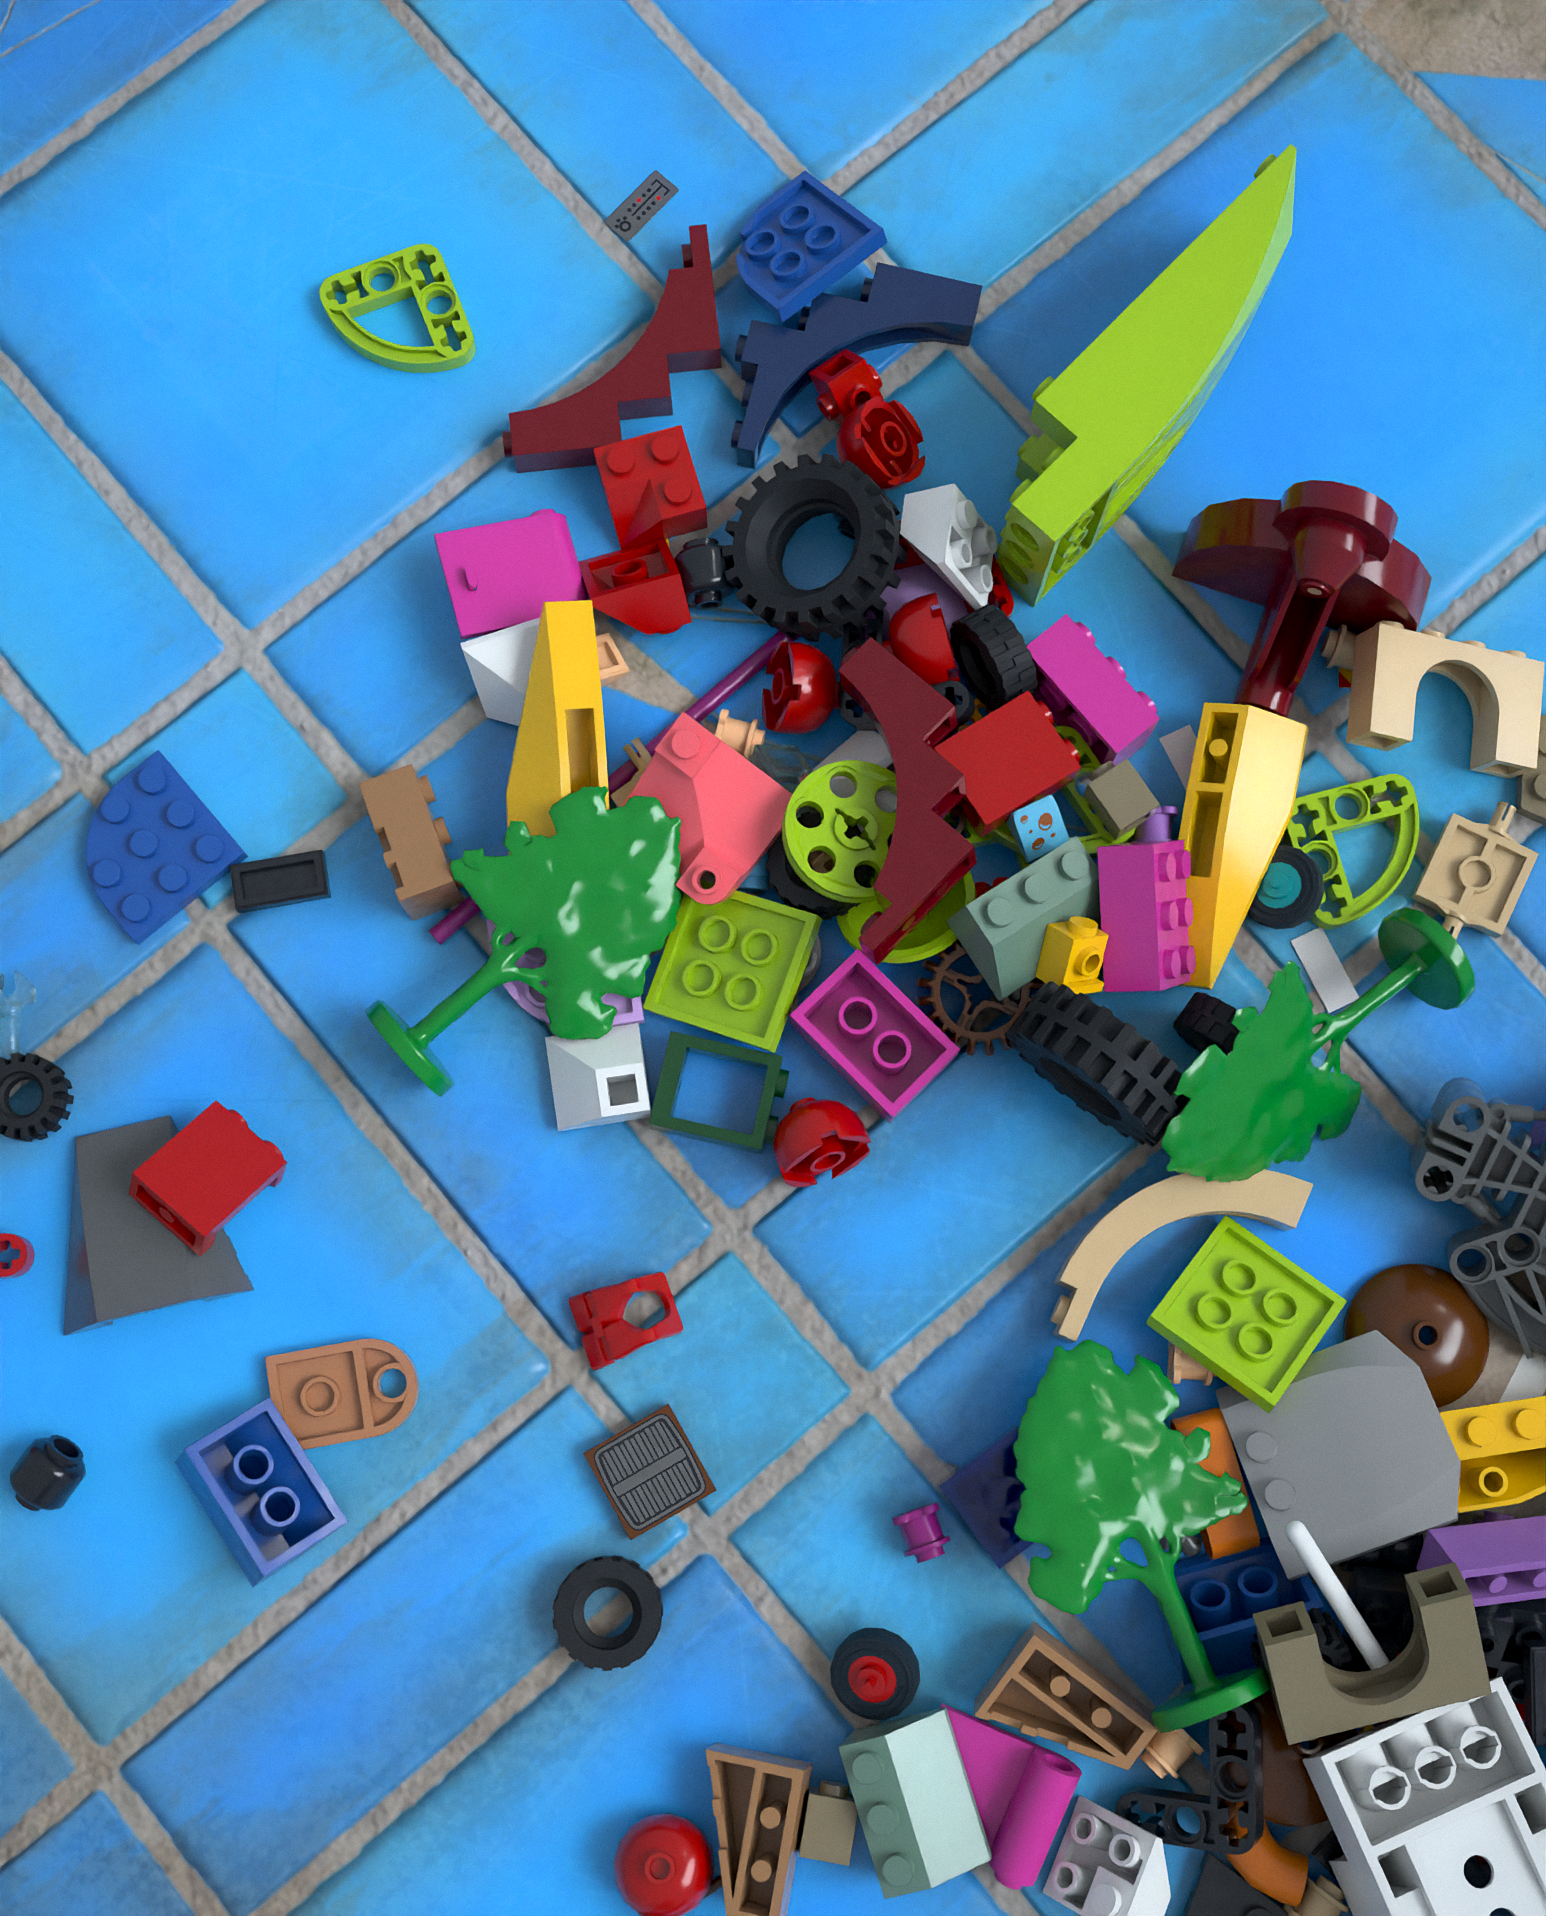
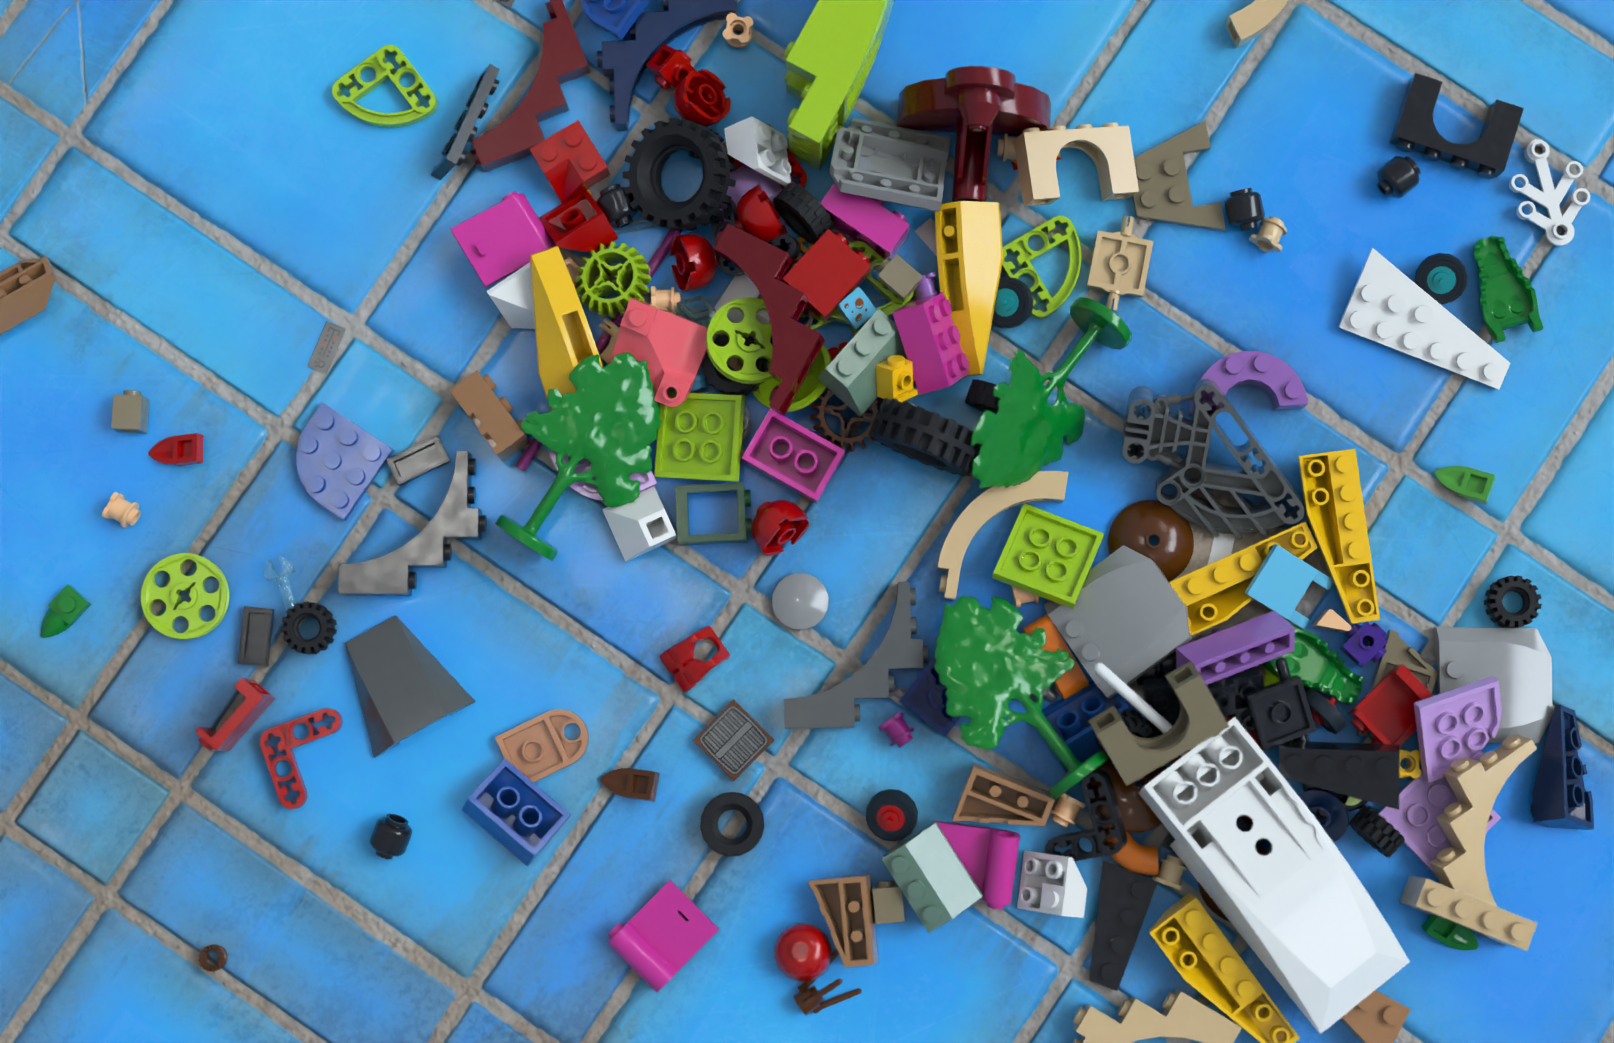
camera: 15 degrees left, 5 degrees up
red panel [128,1100,287,1257] -> none
white sticker [1291,927,1359,1013] -> none
none -> sticker [308,321,346,374]
none -> arch [338,451,487,596]
none -> wing [431,64,500,180]
none -> lime gear [575,241,652,318]
none -> reddish brown plate [600,768,660,802]
none -> dark pink door [608,880,719,993]
none -> light nougat brick [723,13,753,48]
none -> light grey dish [772,573,829,630]
none -> dark grey arch [785,582,928,729]
none -> light grey wedge [829,118,951,212]

